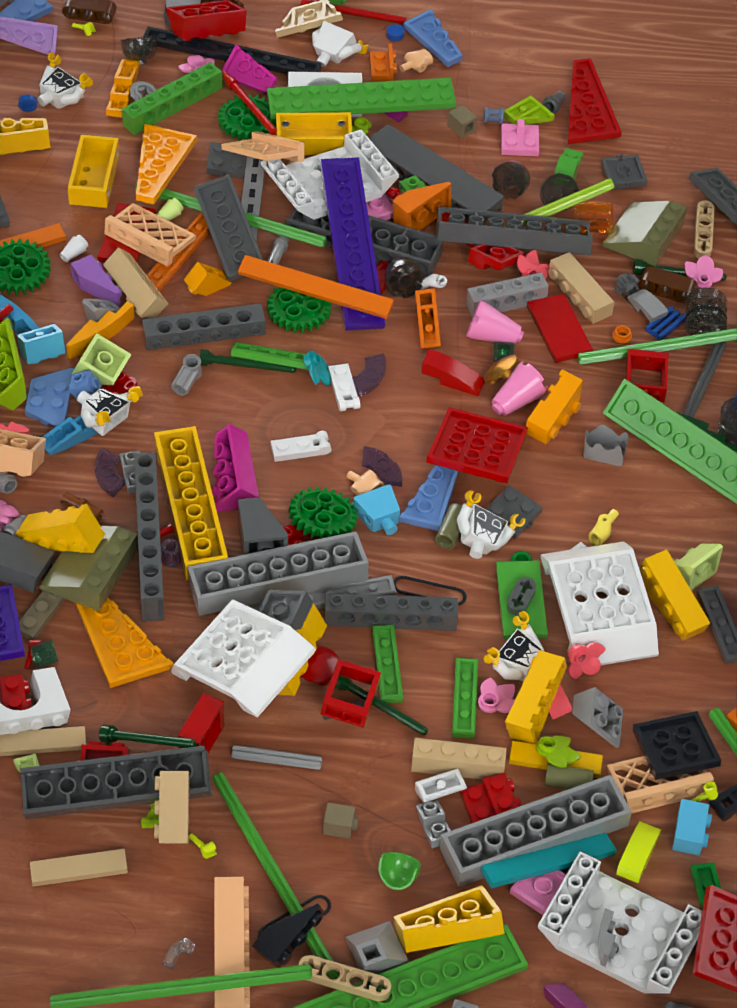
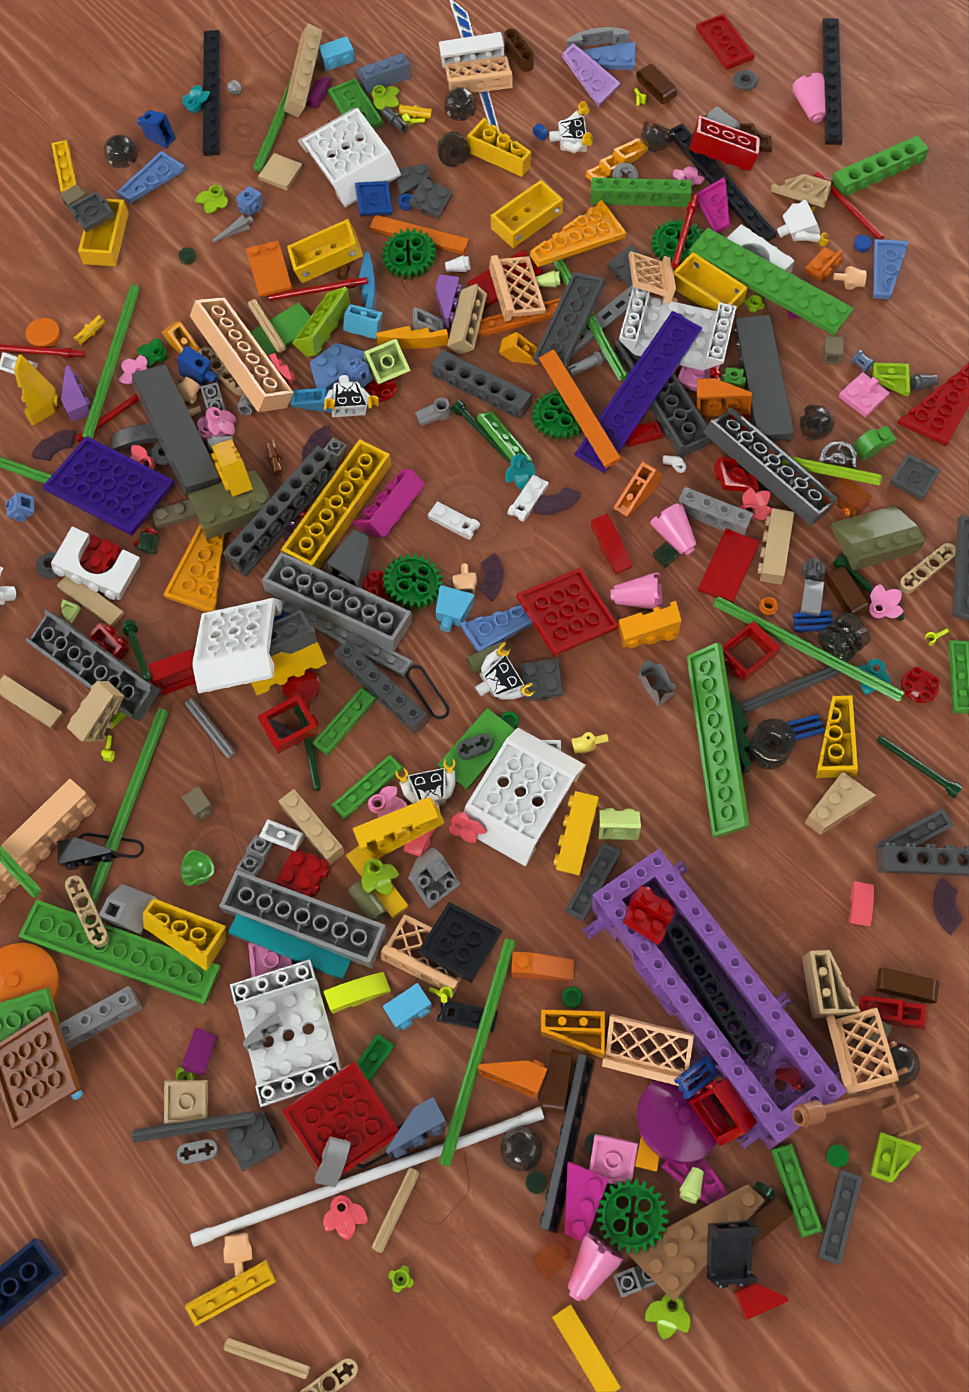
camera: 50 degrees right, 15 degrees up
clear arm [163,938,195,969] -> none
clear smoke cylinder [384,258,425,298] -> none
pearl gold dish [483,355,520,386] -> none

